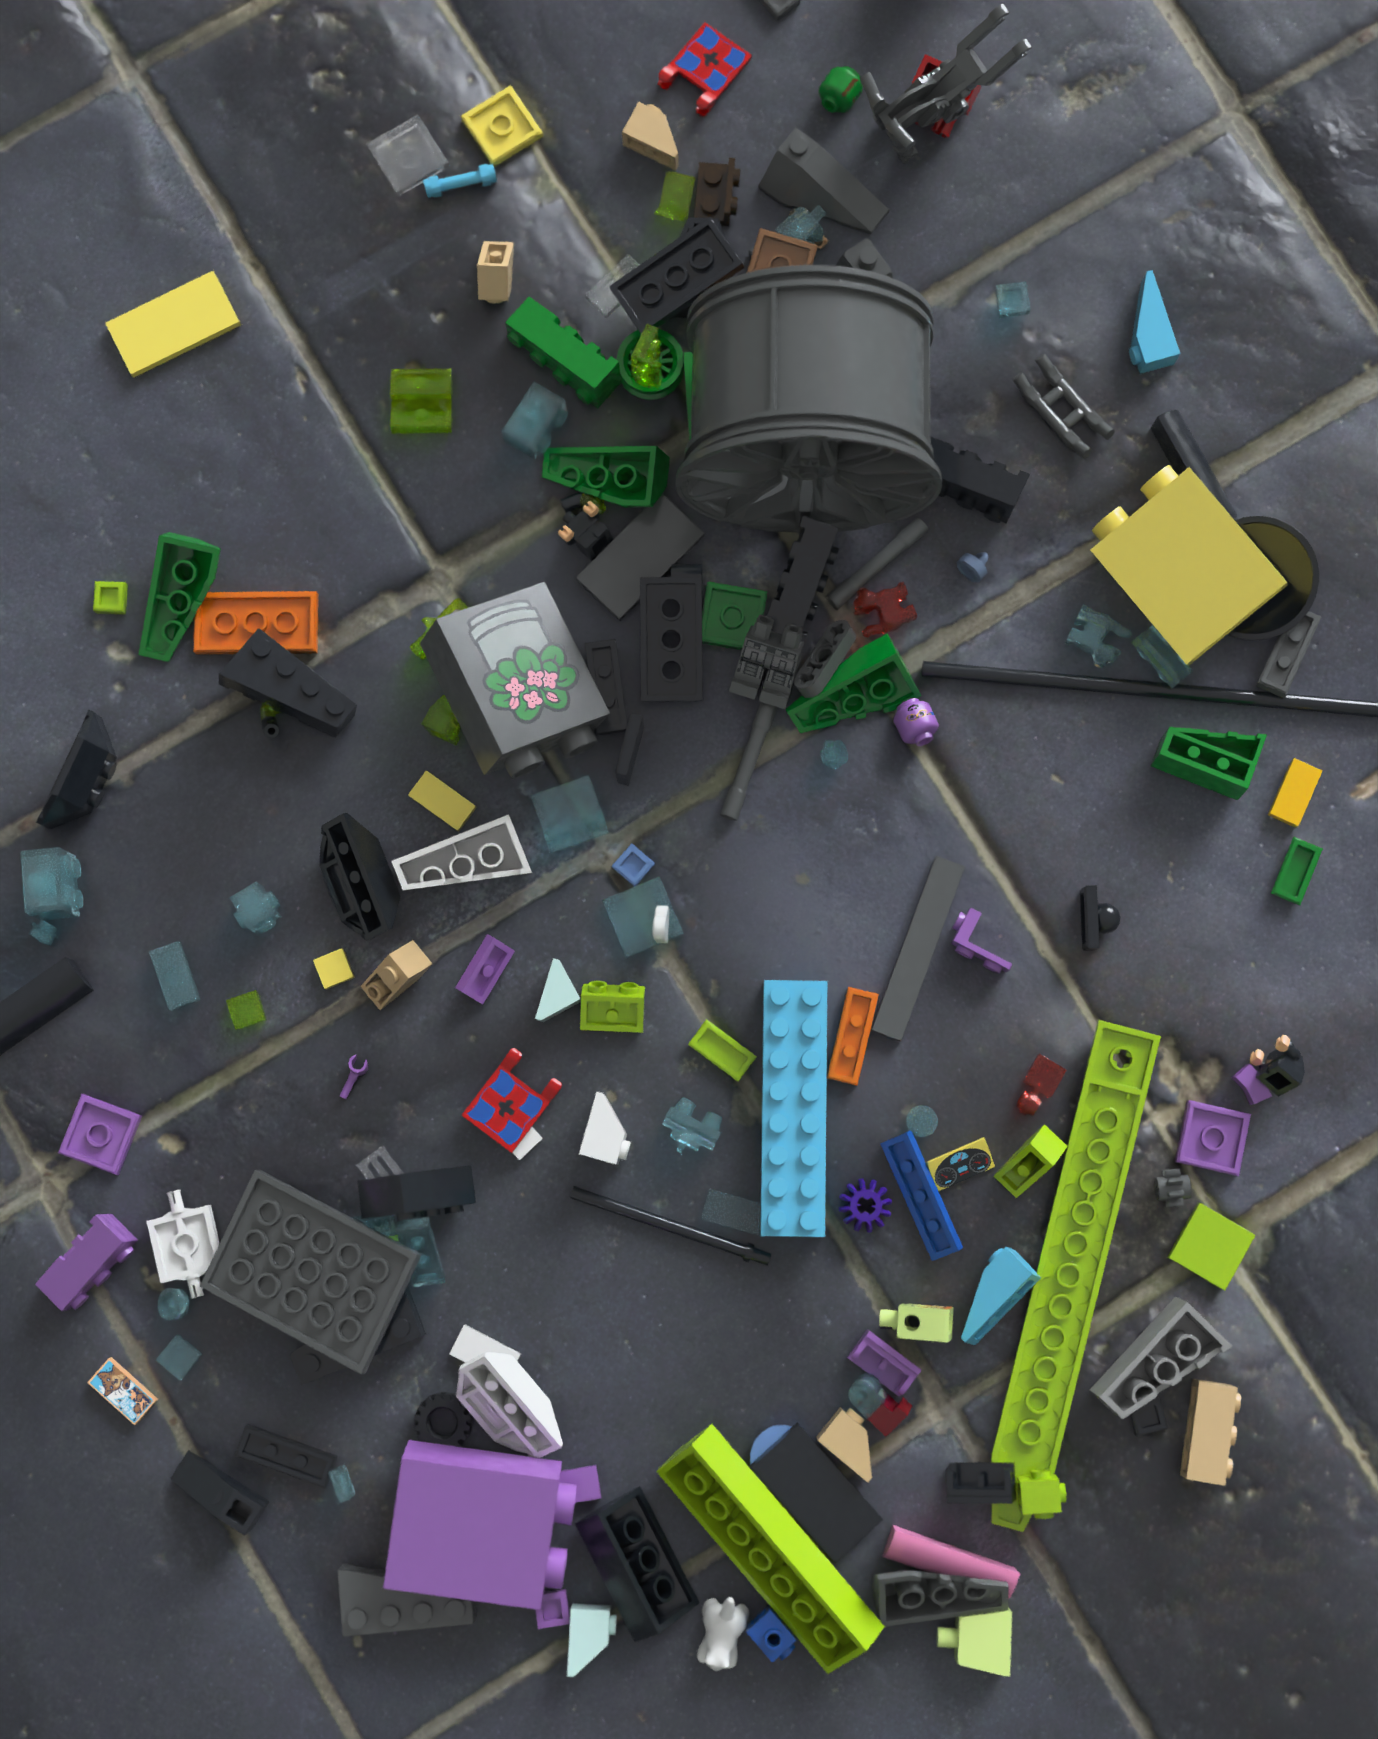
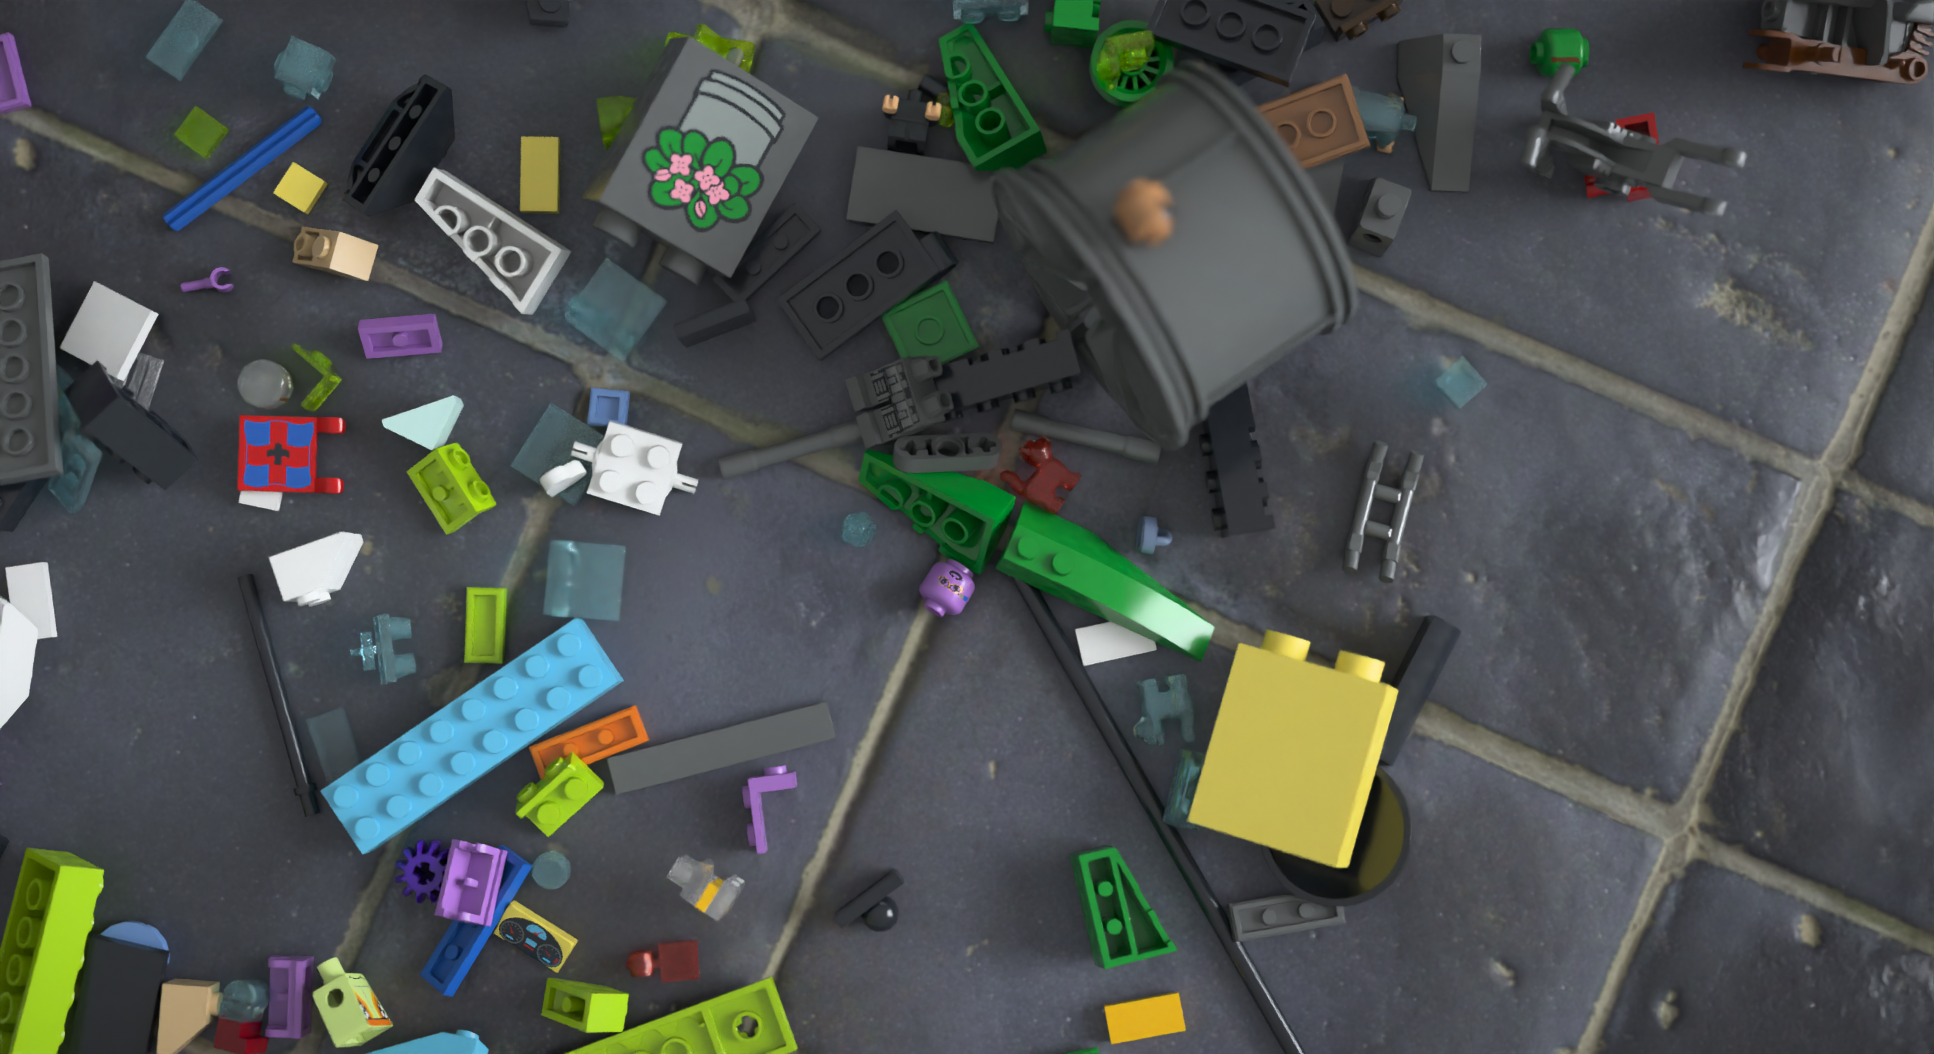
camera: 50 degrees right, 5 degrees up
medium azure slope [1129,270,1180,374] -> none
none -> white tile [60,281,158,381]
none -> blue axle [163,106,322,231]
none -> clear head [237,359,294,410]
none -> clear neon green bracket [291,343,342,412]
none -> medium lavender hinge [435,839,508,927]
none -> lime bracket [515,752,604,837]
none -> clear light blue hinge [543,540,626,621]
none -> white plate [571,420,699,516]
none -> clear hips [667,854,747,921]
none -> green wedge [995,501,1215,662]
none -> white tile [1075,621,1157,666]
none -> medium nougat head [1114,180,1177,246]

